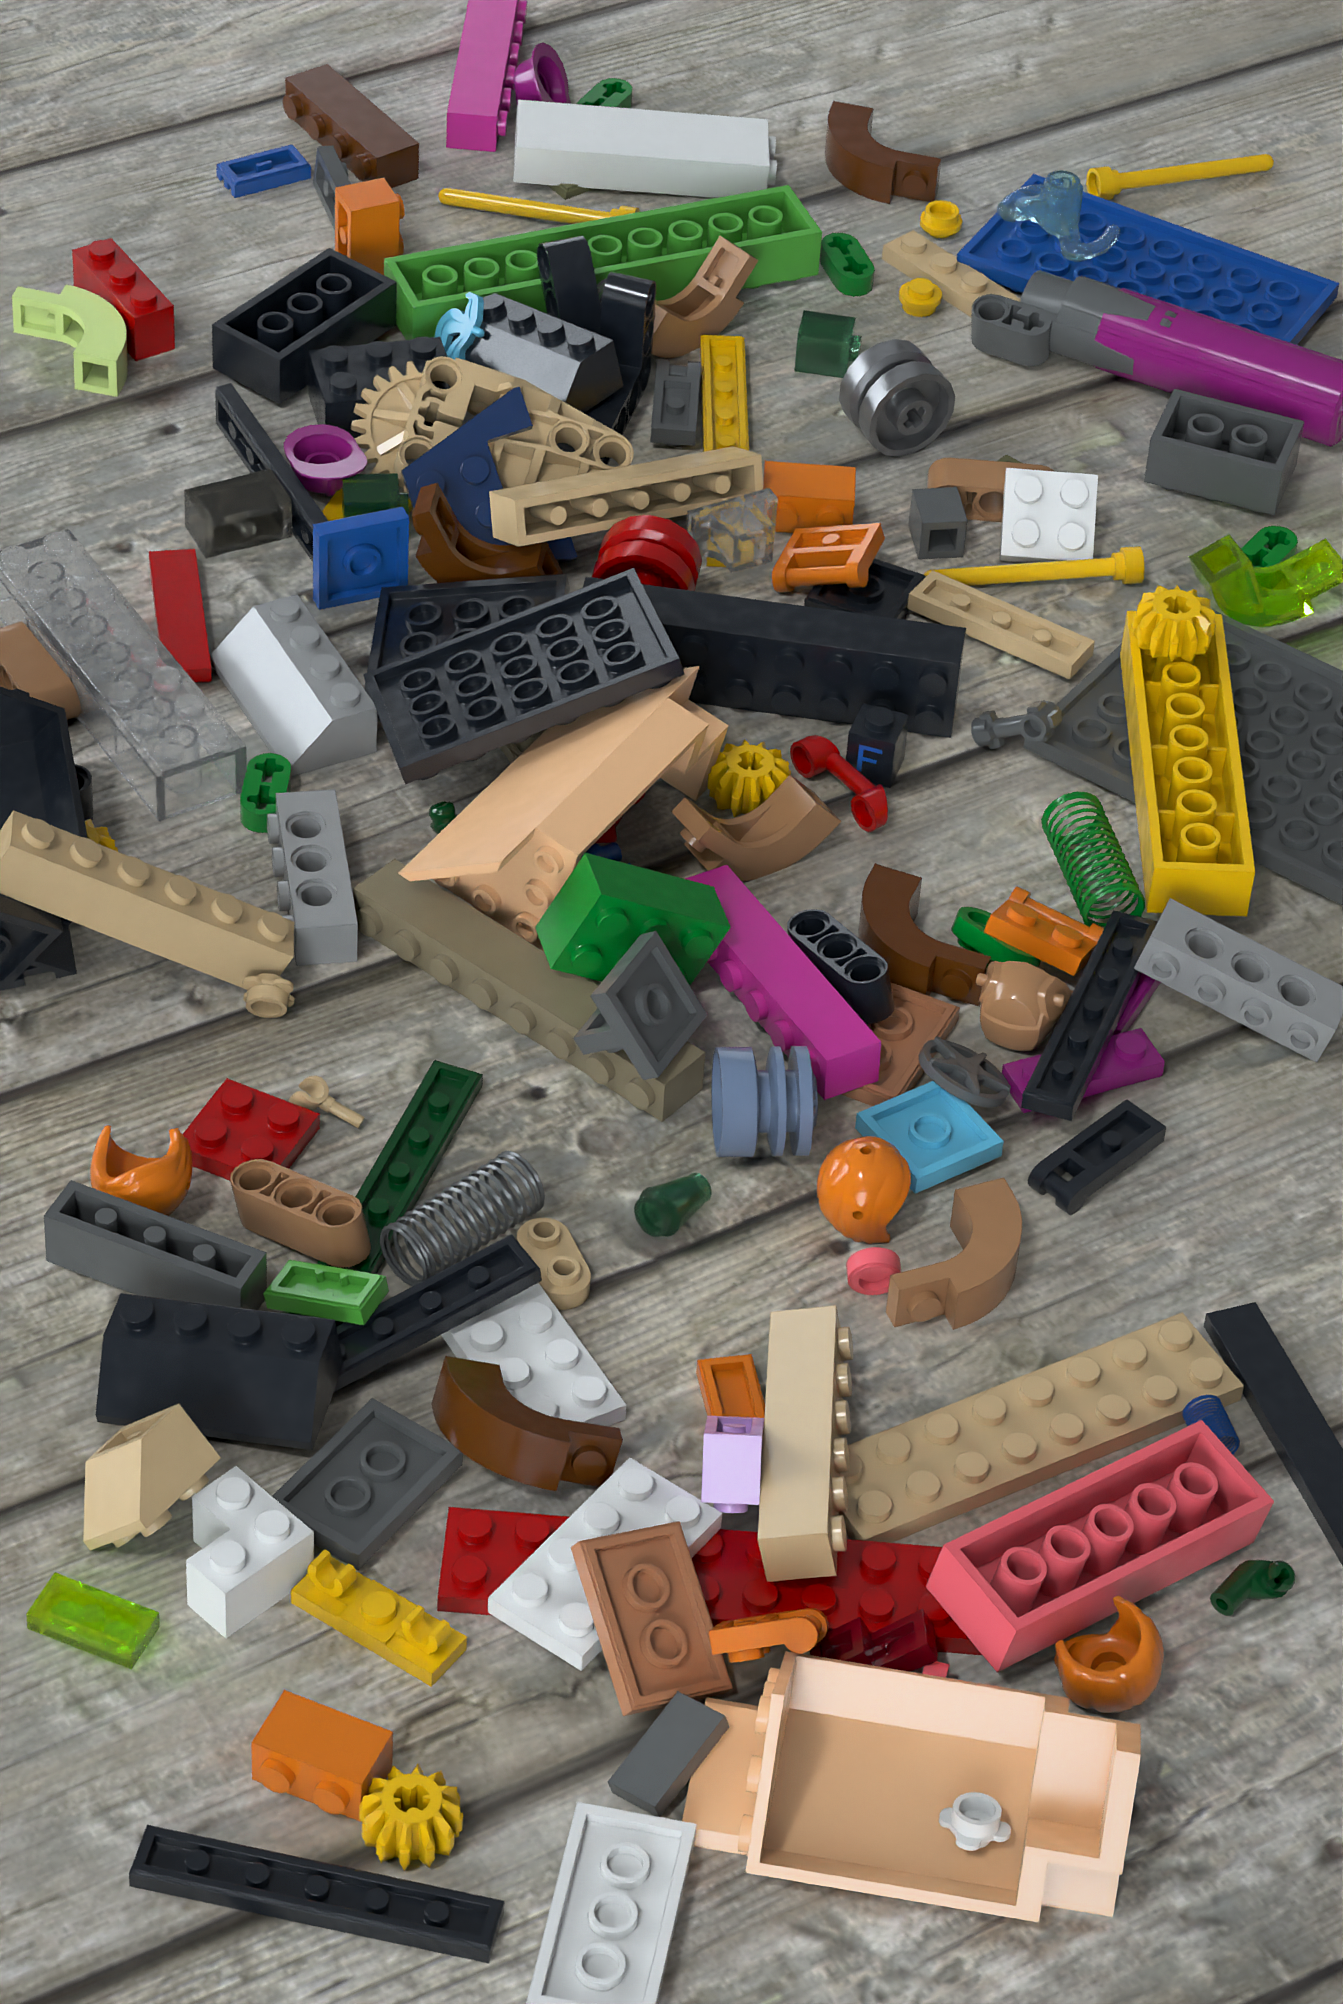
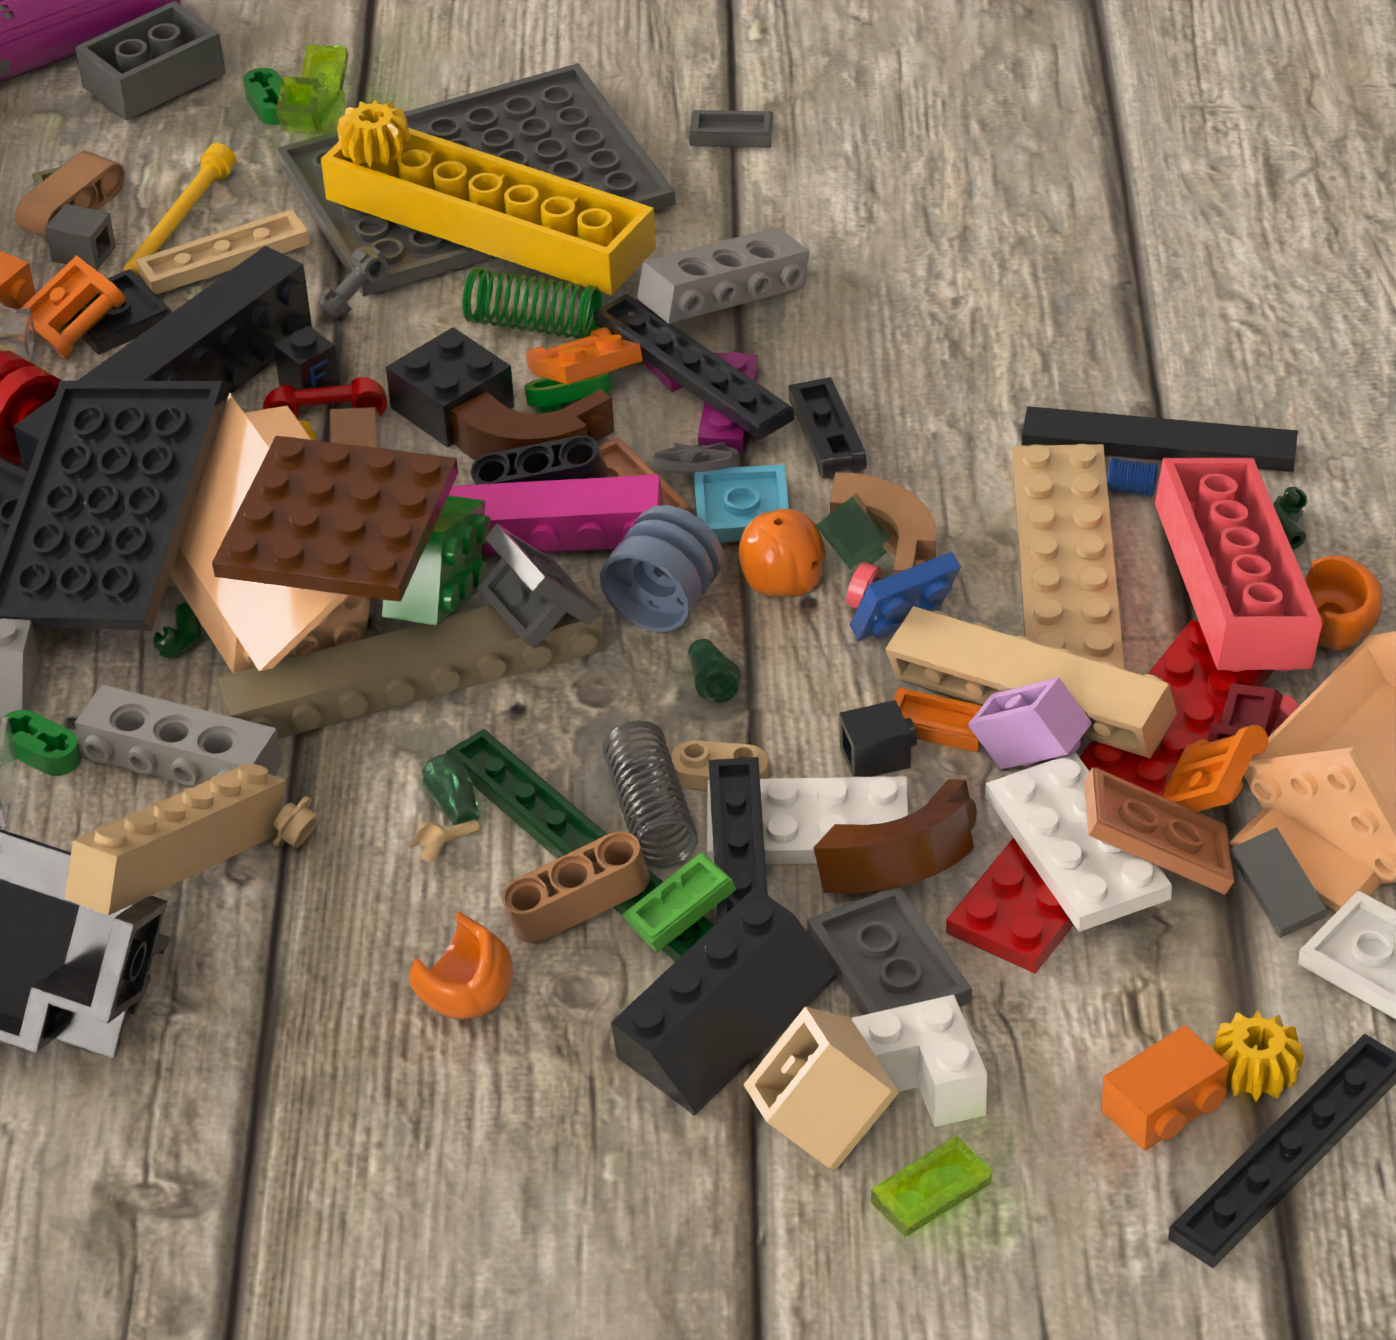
camera: 55 degrees left, 0 degrees up
dark grey brick [44,1180,267,1310] -> none
red plate [183,1078,320,1181] -> none
yellow plate [291,1549,467,1687] -> none
medium nougat helmet [976,961,1073,1051] -> none
white plate [999,468,1098,563] -> none
none -> reddish brown plate [212,436,459,602]
none -> black brick [386,327,515,448]
none -> clear green cone [422,754,480,826]
none -> clear green brick [815,493,890,569]
none -> black brick [839,700,917,777]
none -> blue plate [850,552,961,641]

